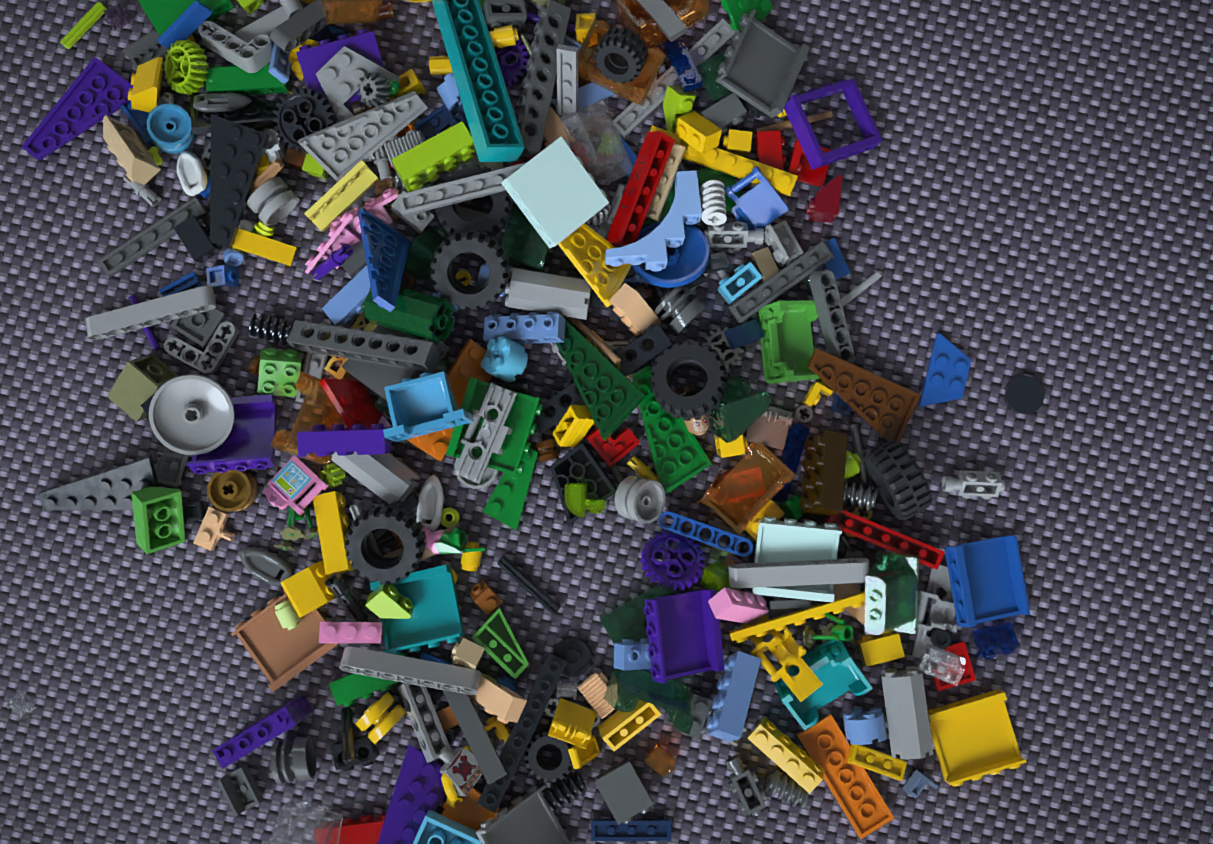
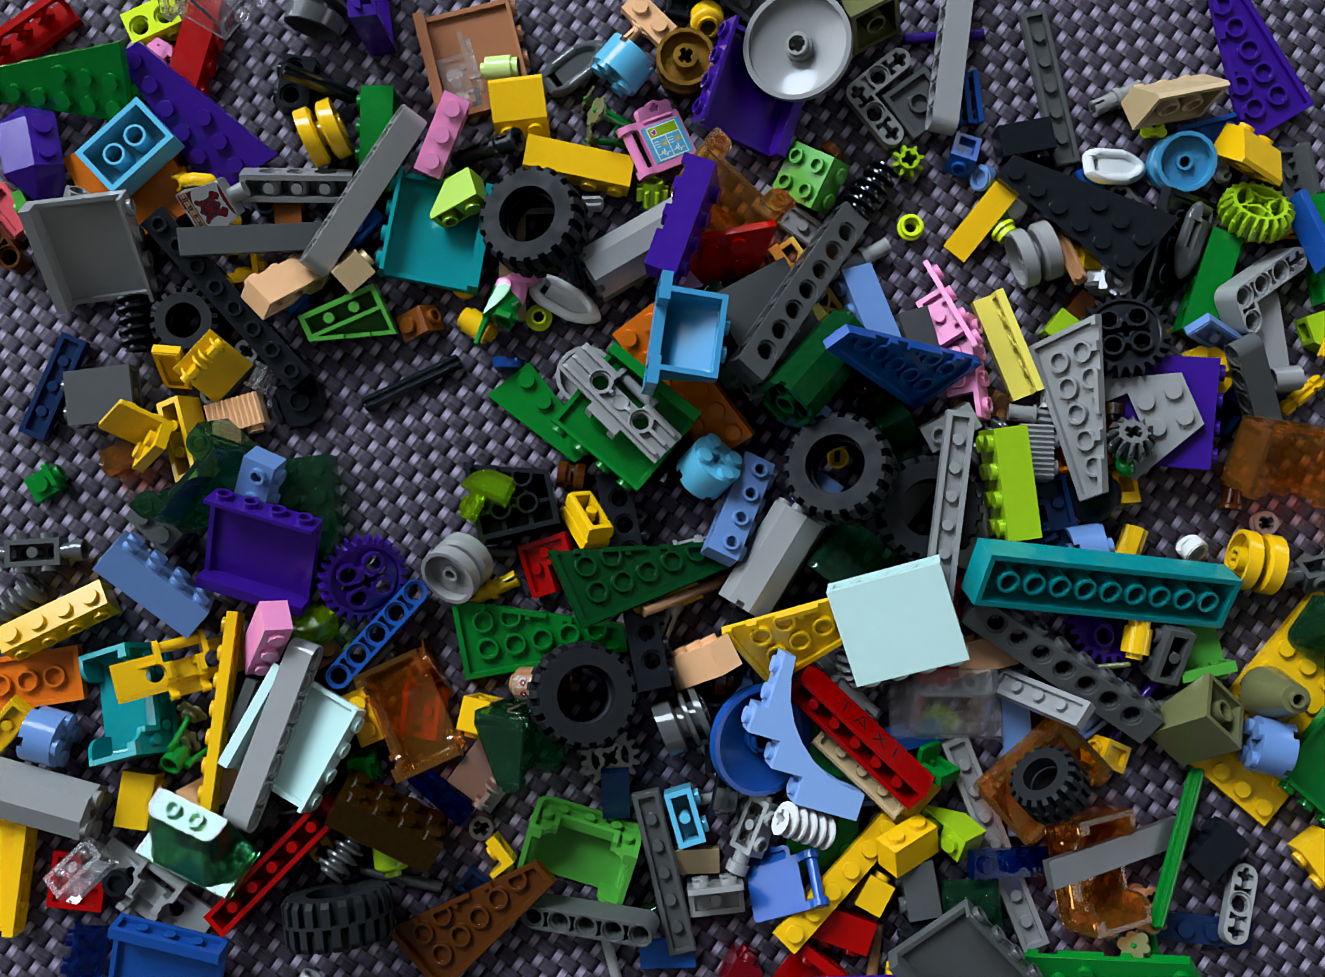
camera: 115 degrees right, 0 degrees up
dark purple pin [312,244,353,280] -> none
none -> green bracket [23,462,70,504]
none -> yellow bracket [98,399,174,473]
none -> clear bracket [436,31,485,107]
none -> blue tile [493,356,523,371]
none -> medium azure brick [591,33,655,98]
none -> yellow head [690,0,725,41]
none -> light grey pin [838,237,892,272]
none -> lime gear [891,145,924,180]
none -> neon yellow plate [897,214,924,241]
none -> green bracket [917,740,960,787]
none -> black tile [1068,473,1122,523]
none -> white tile [1176,535,1208,561]

